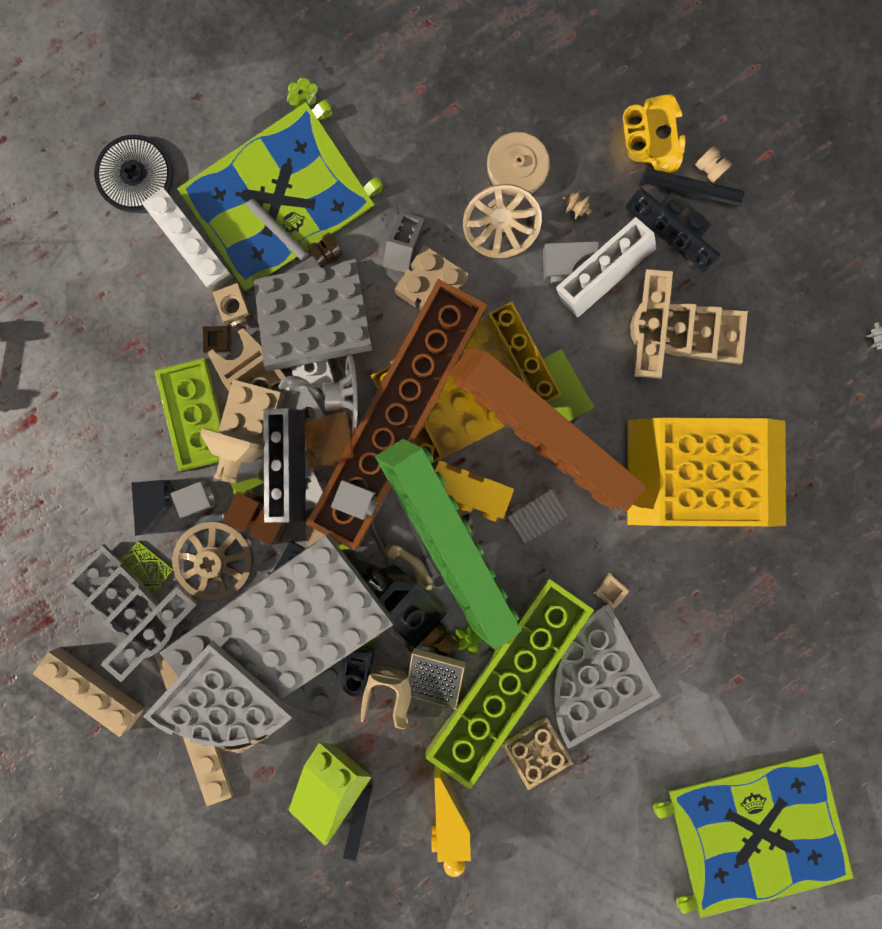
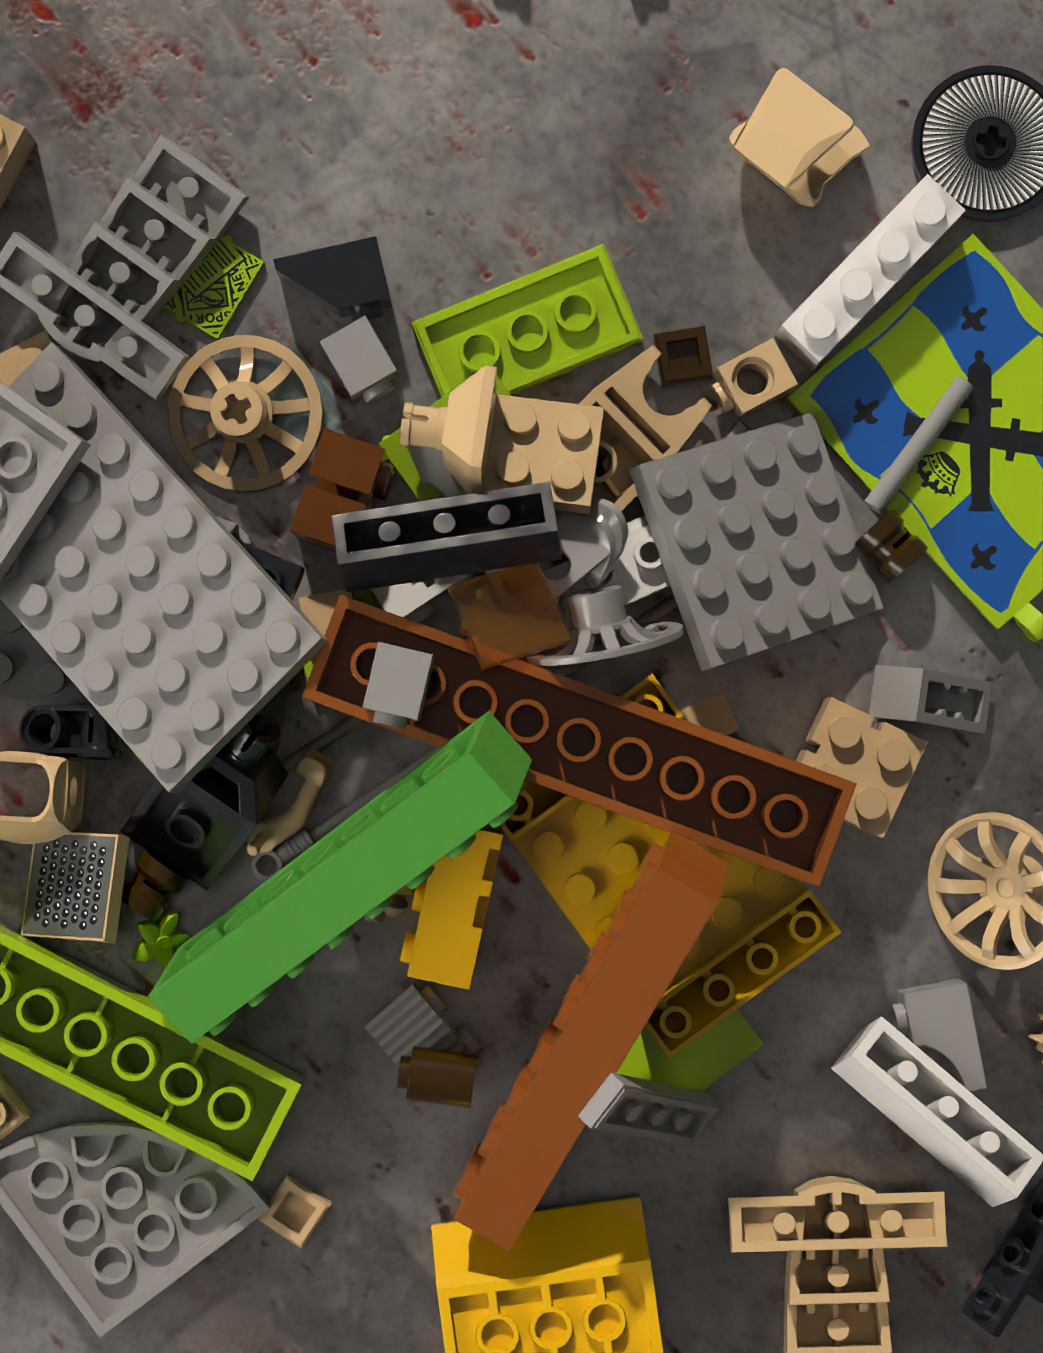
camera: 75 degrees right, 0 degrees up
none -> dark brown brick [397,1046,477,1108]
none -> light grey tile [578,1072,721,1146]
none -> tan piece [729,68,870,207]

